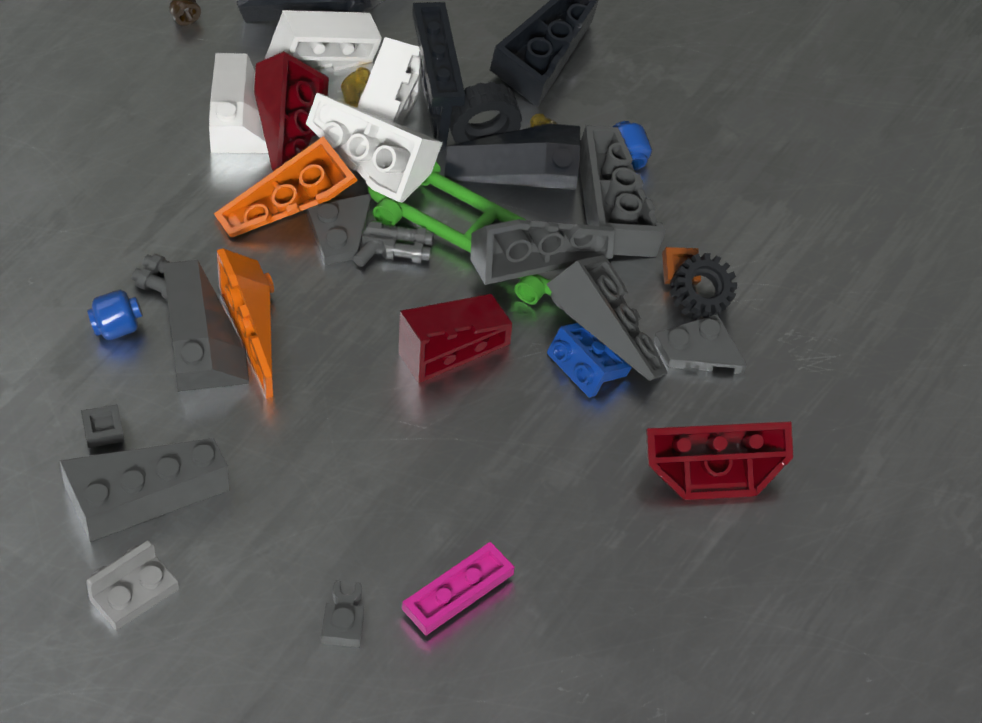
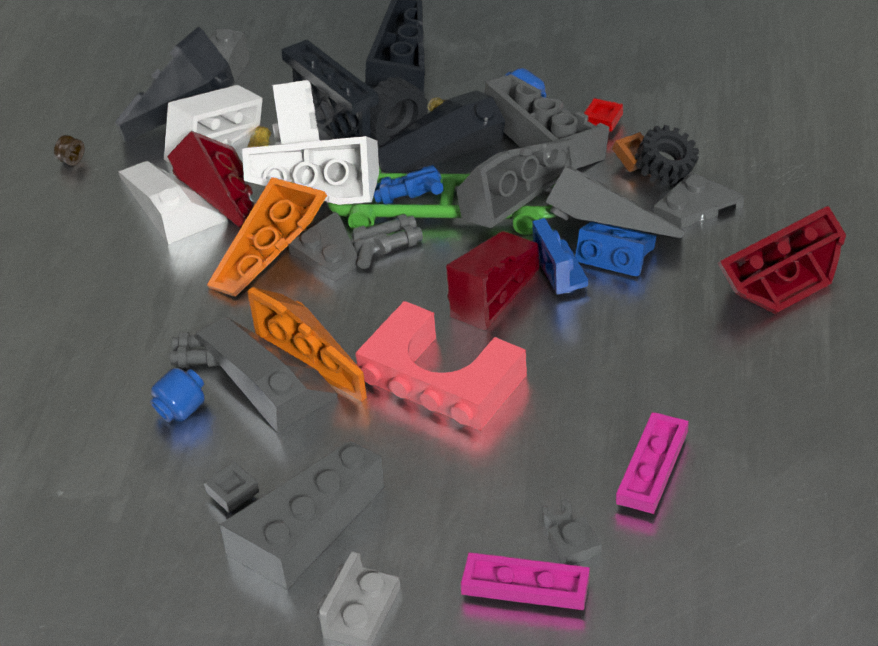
camera: 20 degrees left, 10 degrees down
none -> coral arch [356,301,527,431]
none -> blue piece [374,165,443,204]
none -> dark pink plate [461,552,590,610]
none -> blue bracket [532,218,588,295]
none -> red plate [584,98,623,132]

